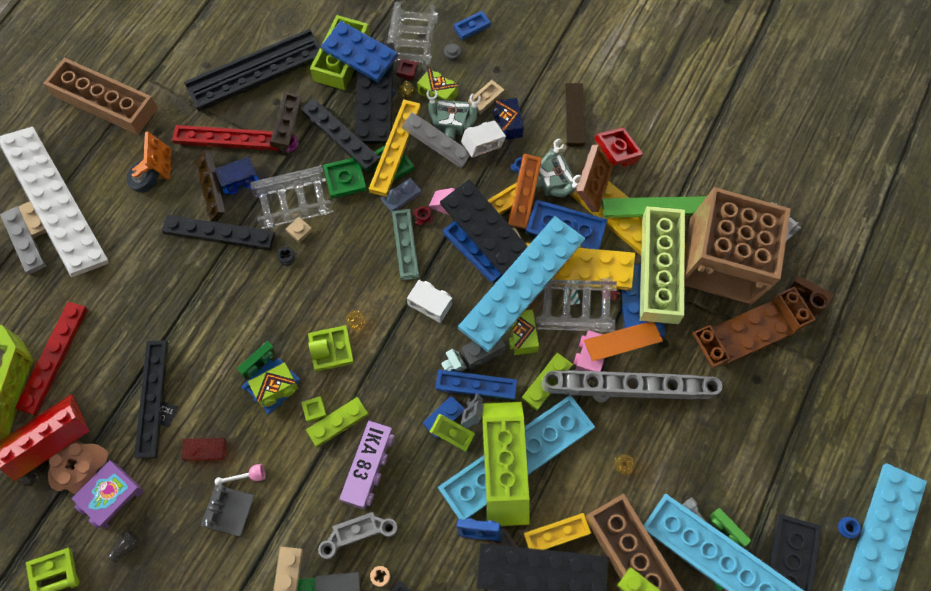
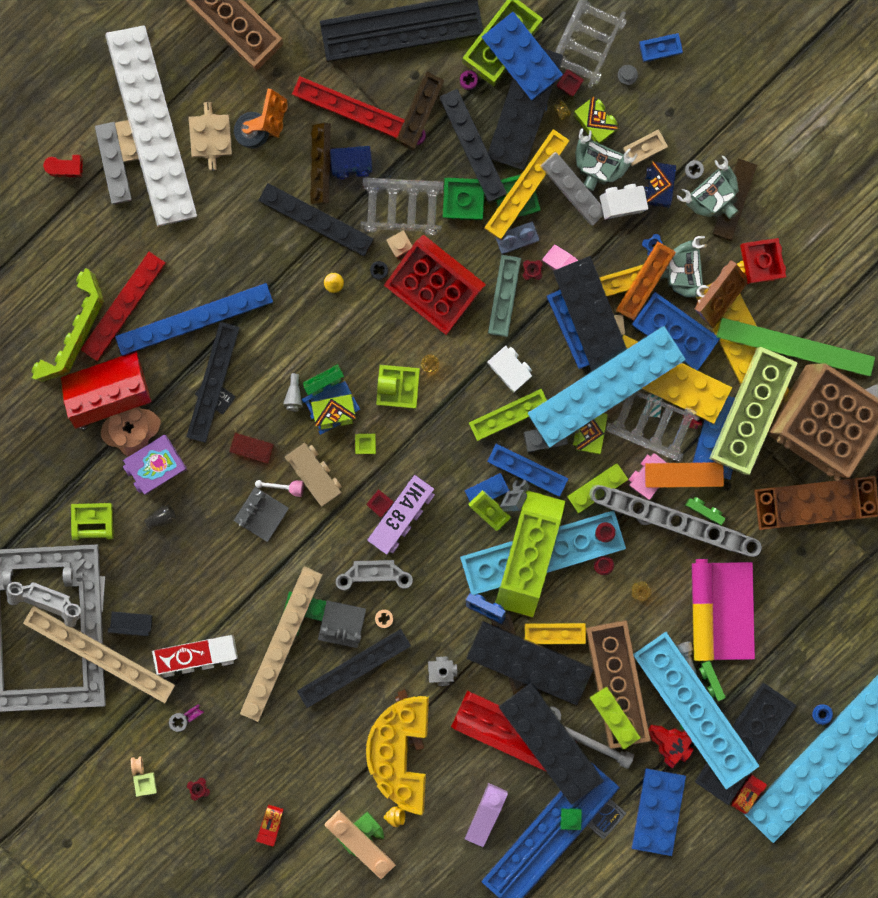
camera: 15 degrees right, 20 degrees up
lime plate [306,397,368,448] -> none
light aqua tile [441,349,467,372] -> none
none -> blue plate [115,283,273,356]
none -> tan plate [189,102,232,171]
none -> light grey cone [283,373,303,411]
none -> tan wedge [285,443,342,507]
none -> yellow plate [324,273,344,293]
none -> dark red plate [366,489,394,517]
none -> red slope [384,235,486,335]
none -> magenta bush [460,70,478,90]
none -> lime plate [469,389,547,441]
none -> dark red plate [594,555,614,575]
none -> dark red plate [595,522,616,542]
none -> sand green torso [677,156,739,219]
none -> bright green plate [684,497,725,525]
none -> light grey bush [685,160,704,179]
none -> dark pink door [692,559,755,661]

